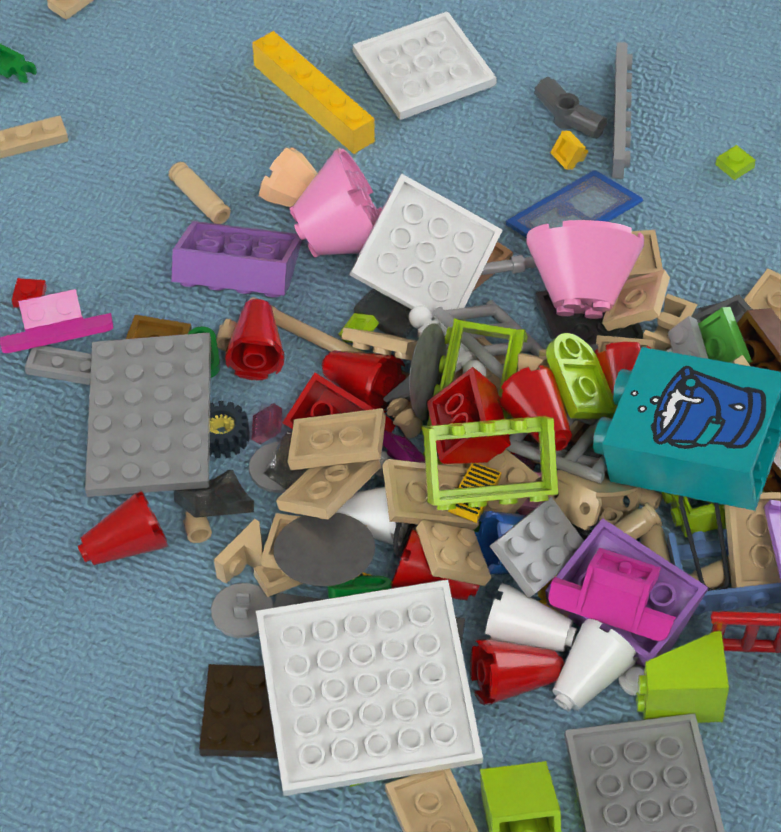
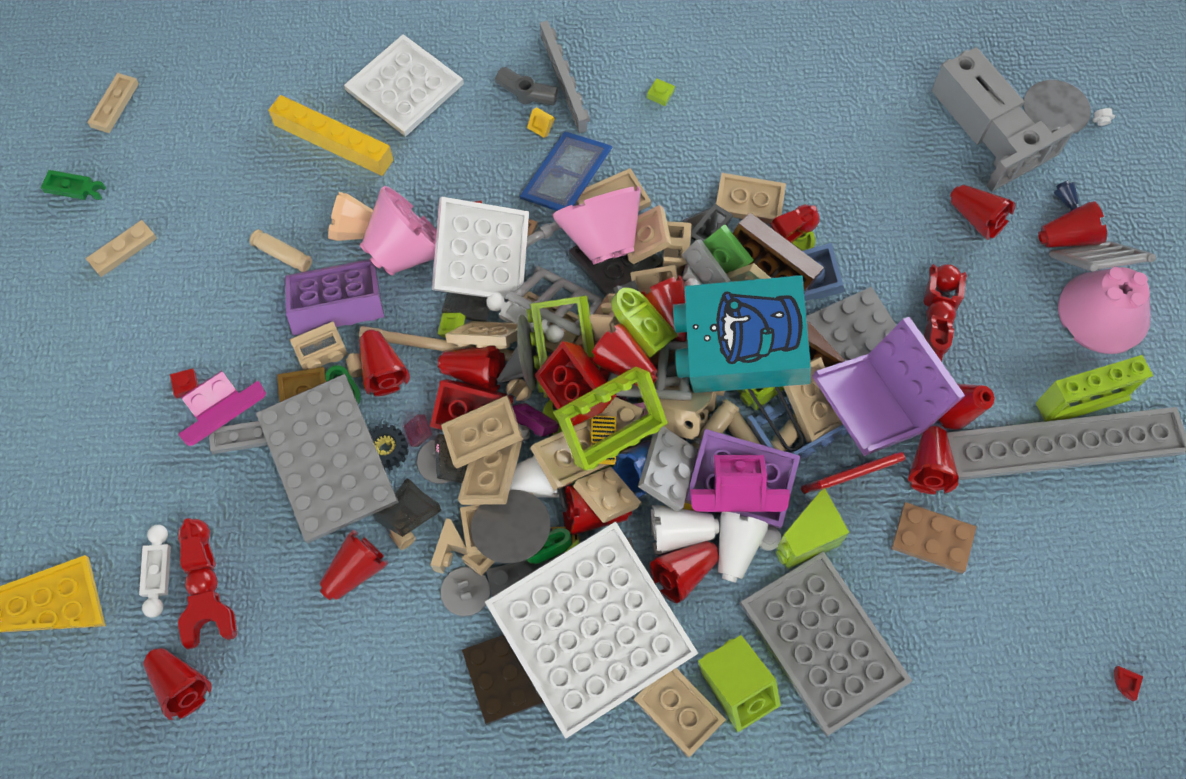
camera: 25 degrees left, 15 degrees up
none -> tan window [290,322,348,370]

